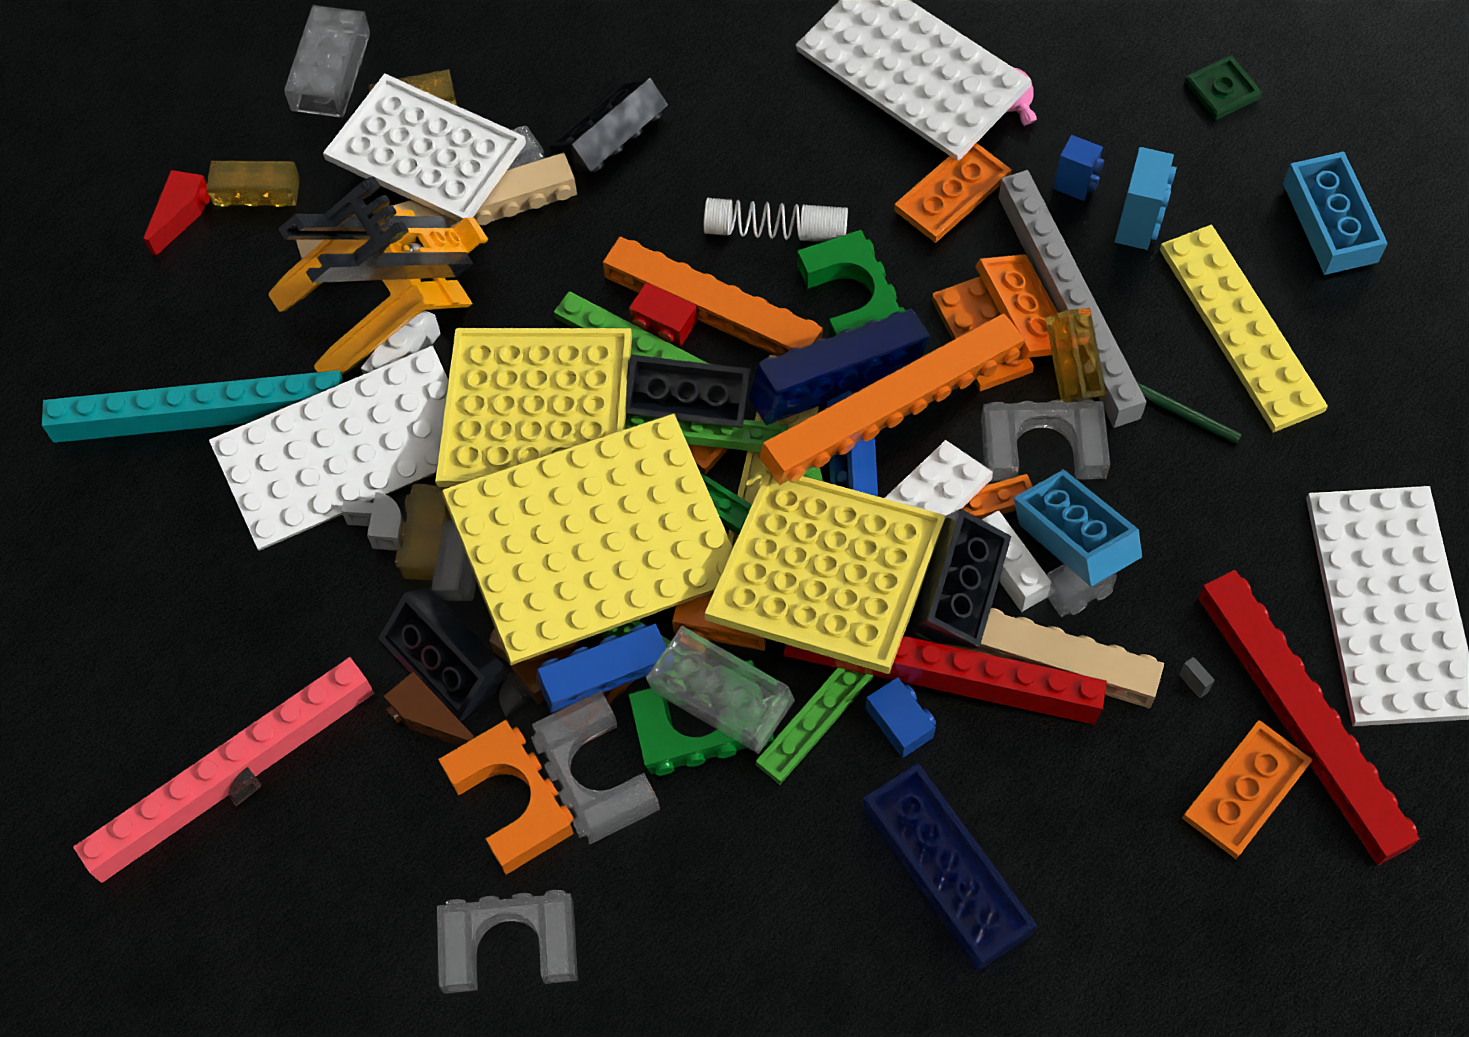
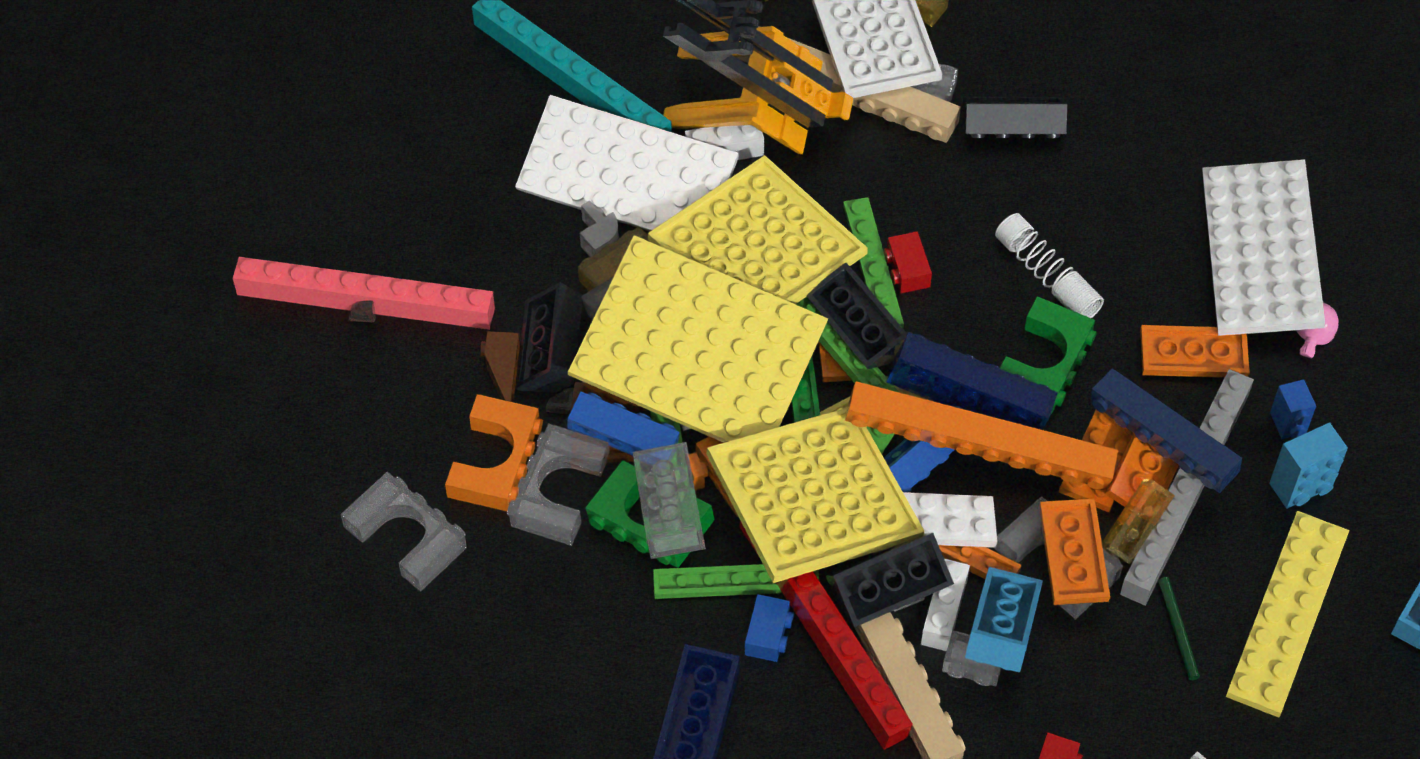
camera: 45 degrees right, 5 degrees down
orange brick [603,237,823,362] -> none
none -> orange plate [1039,498,1110,605]
none -> dark blue brick [1091,368,1242,493]

